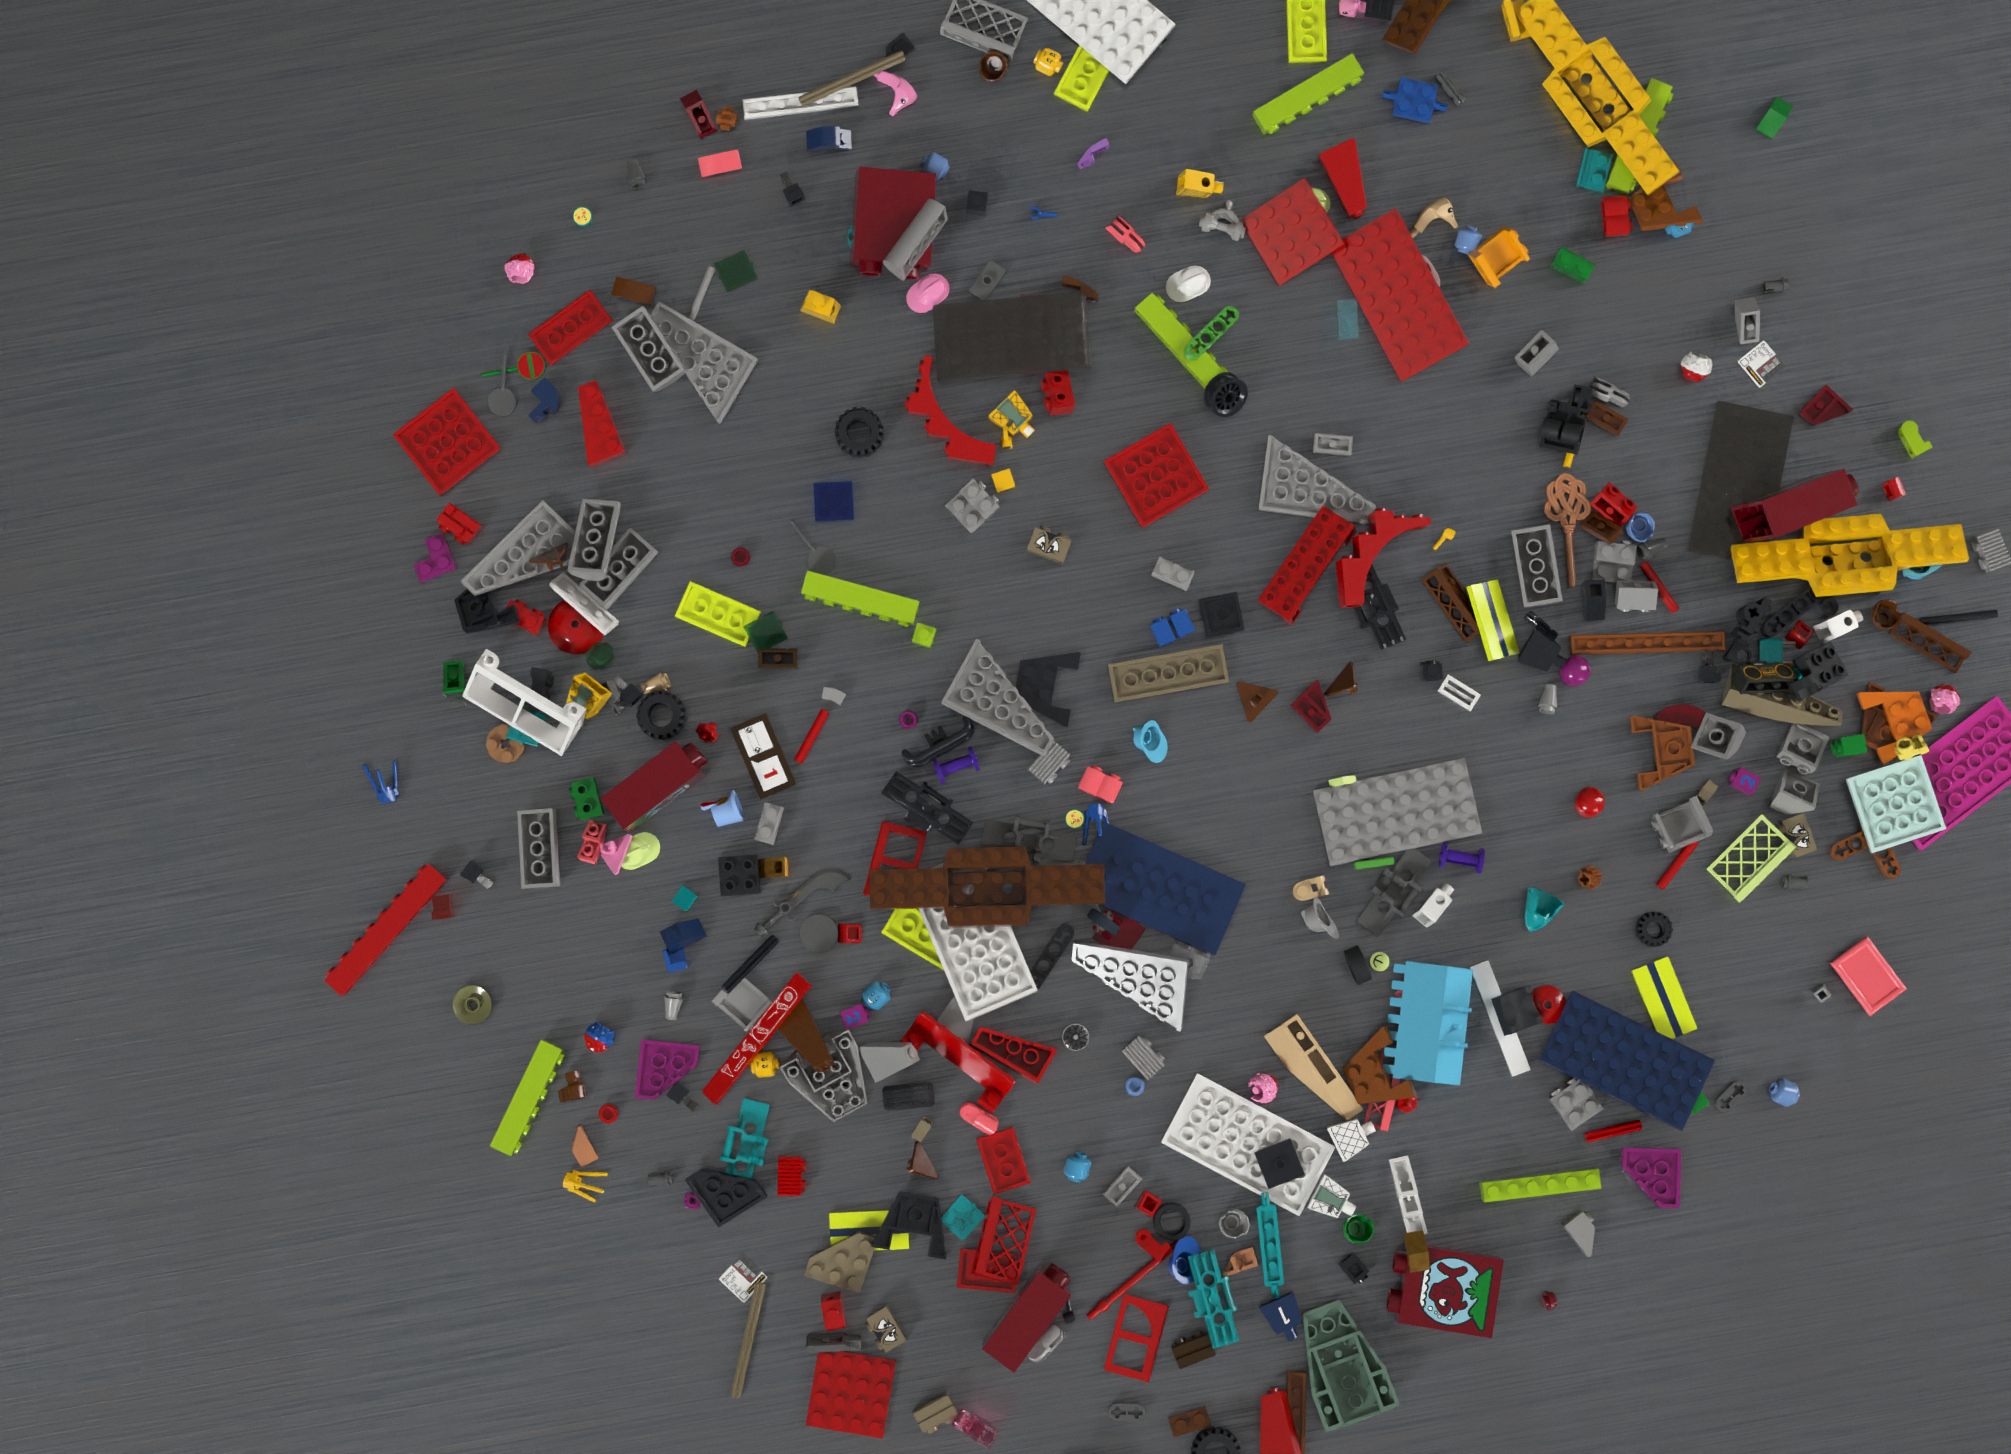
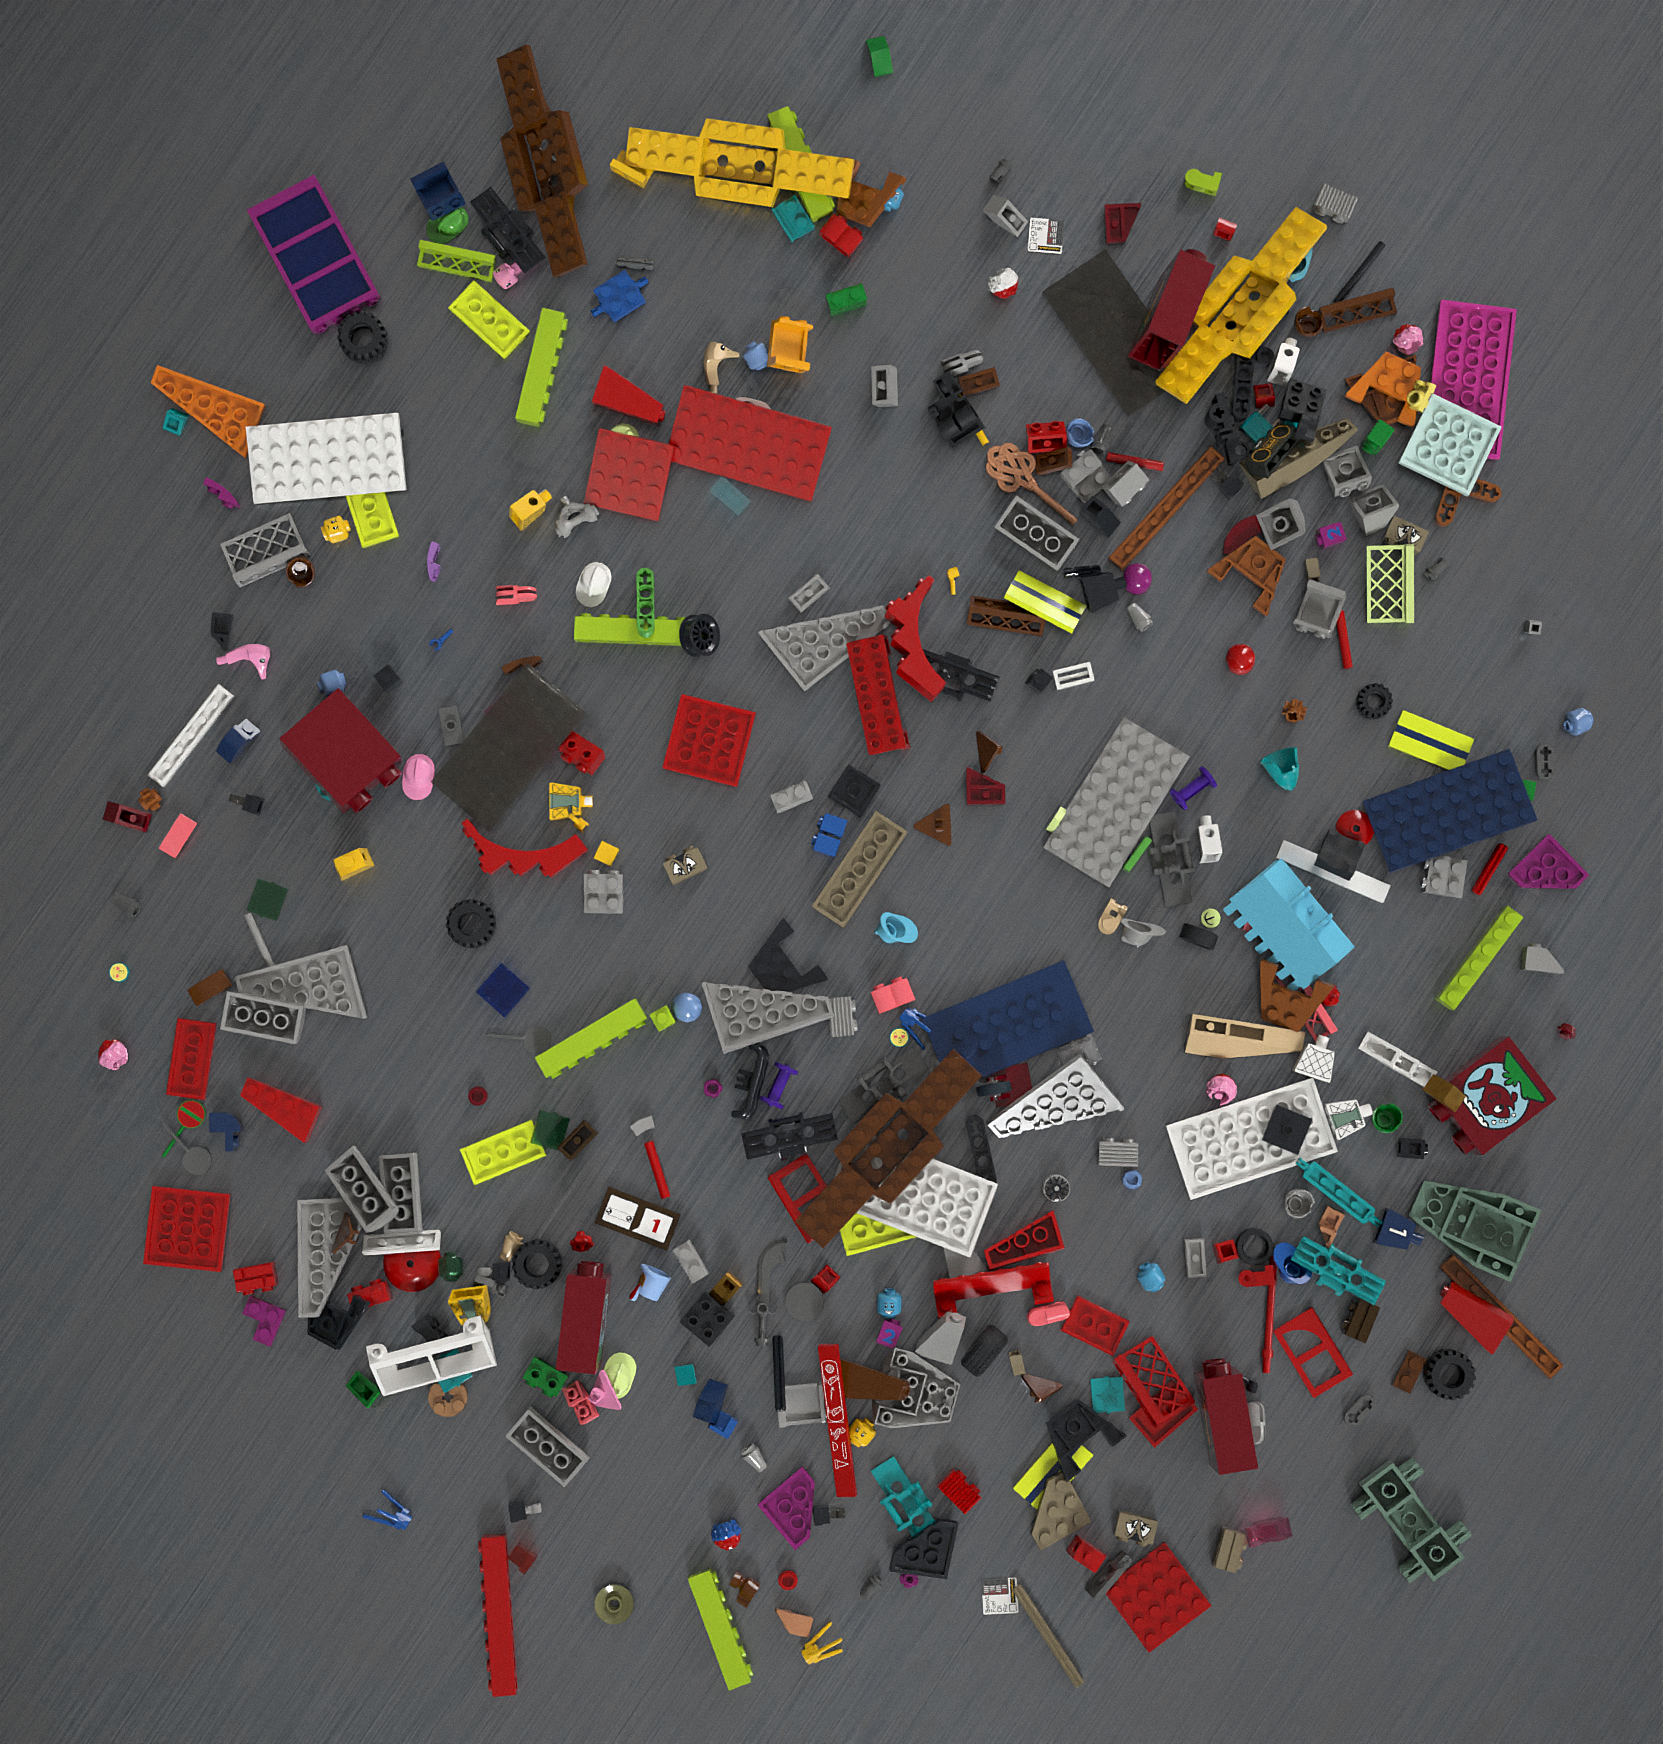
camera: 50 degrees left, 0 degrees up
dark tan axle [799,51,905,106] -> none
light grey brick [883,199,948,281] -> none
coral piece [1830,936,1907,1016] -> none
none -> medium blue hair [671,992,702,1022]

